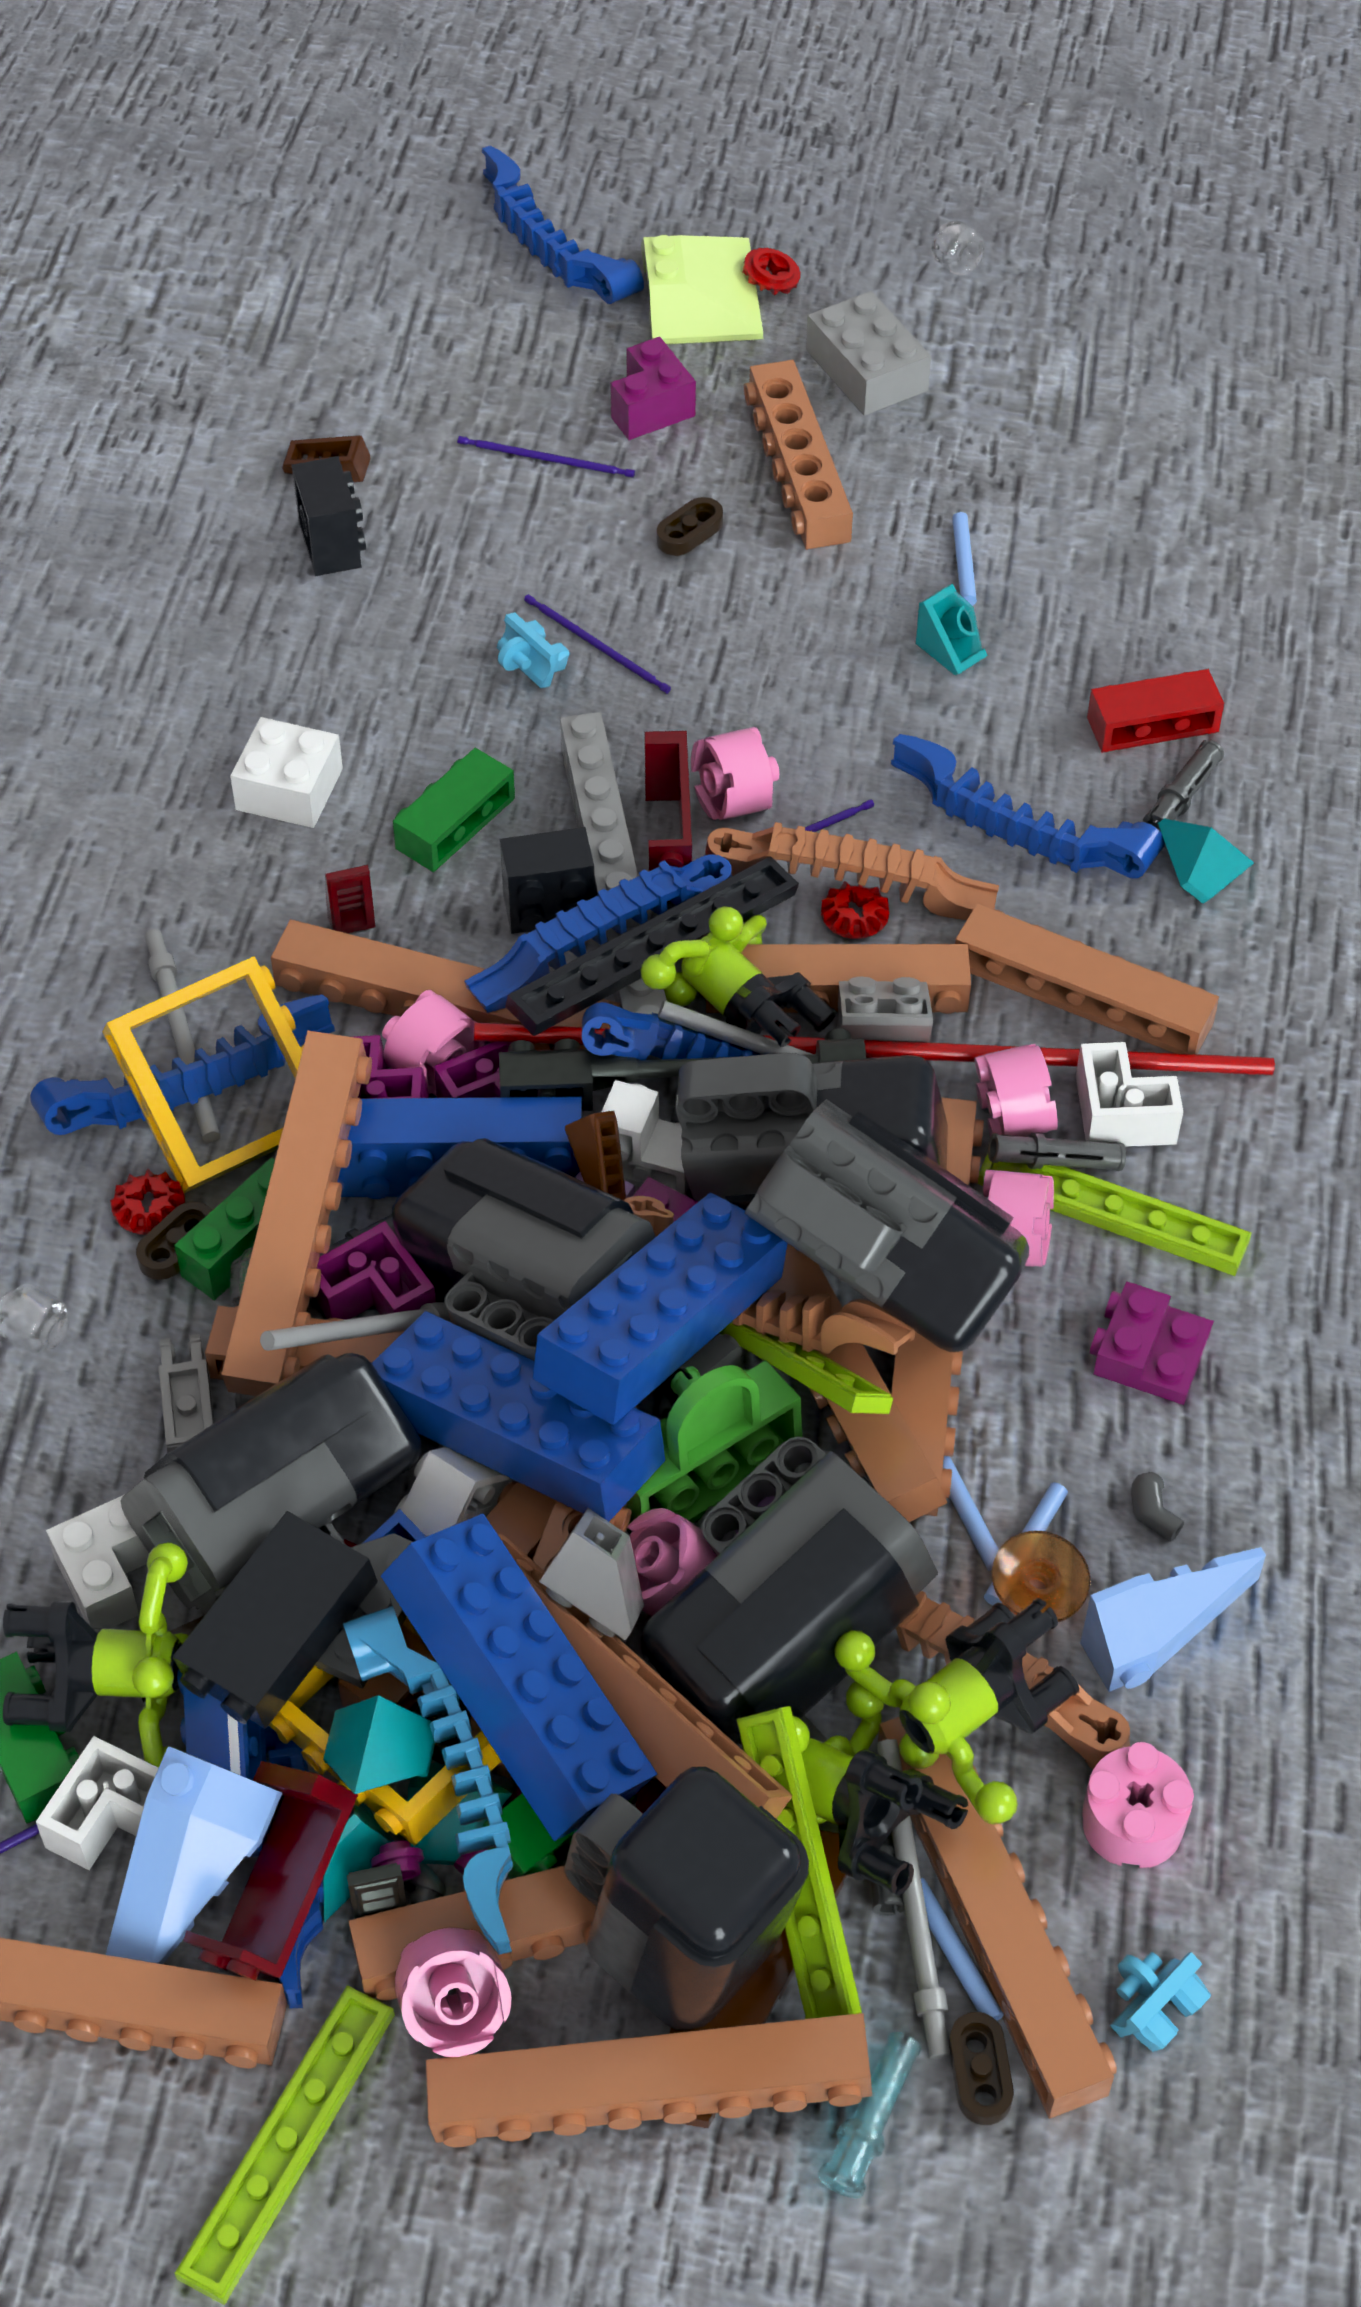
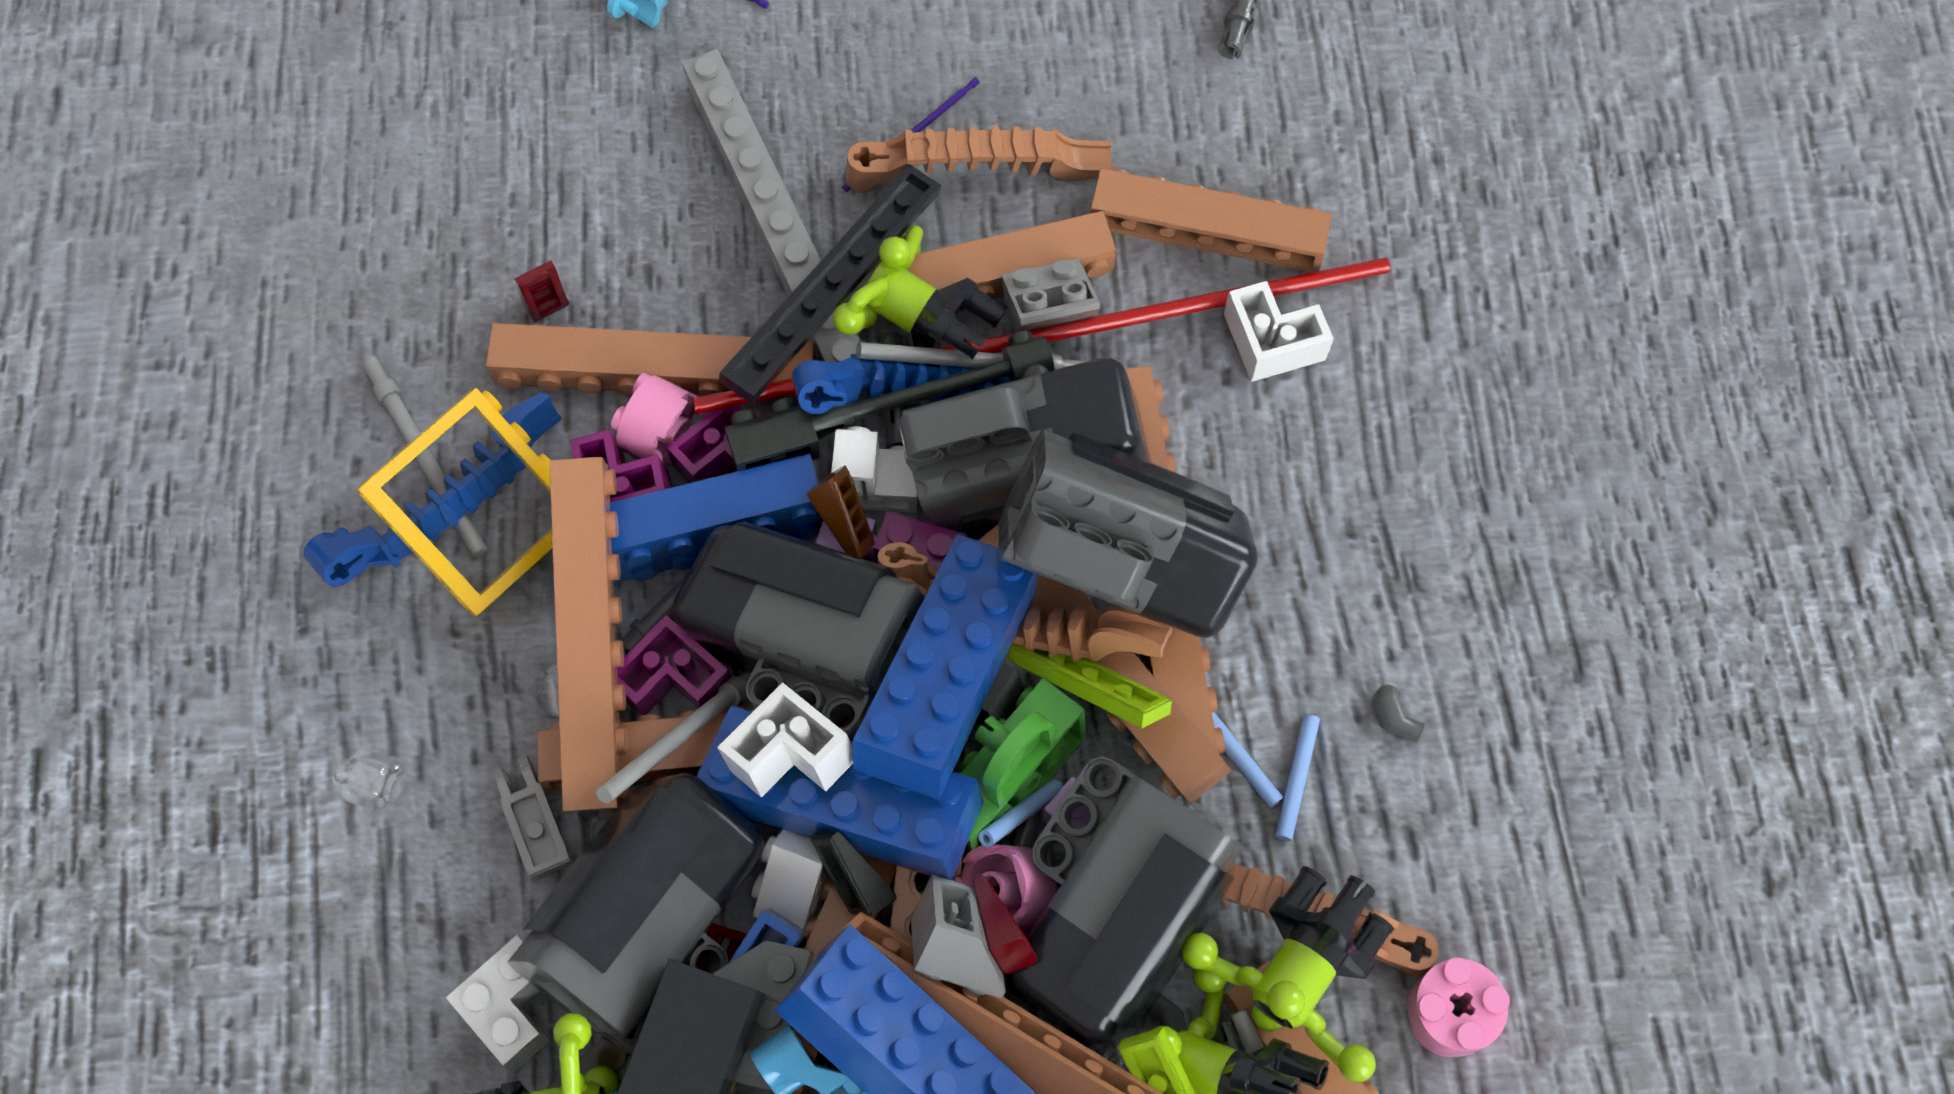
camera: 15 degrees left, 15 degrees up
red gear [110,1169,185,1235] -> none
dark brown plate [136,1202,212,1280] -> none
green brick [174,1157,275,1301] -> none
white brick [230,717,343,828] -> none
green brick [393,747,515,873] -> none
blue piece [464,854,732,1013] -> none
black brick [500,827,595,934] -> none
dark red panel [644,731,692,903] -> none
bright pink brick [691,727,780,820] -> none
red gear [821,881,889,939] -> none
blue piece [891,734,1165,878] -> none
bright pink brick [974,1044,1058,1137] -> none
lime tile [976,1154,1252,1276] -> none
bright pink brick [983,1170,1054,1267] -> none
dark grey pin [988,1133,1126,1171] -> none
clear orange dish [992,1531,1091,1622] -> none
light blue wedge [1080,1547,1266,1692] -> none
magenta plate [1089,1281,1214,1405] -> none
teal slope [1158,818,1254,904] -> none
none -> white brick [717,682,853,798]
none -> pearl dark grey slope [810,832,897,916]
none -> dark red slope [972,873,1037,975]
none -> light blue piece [978,779,1063,847]

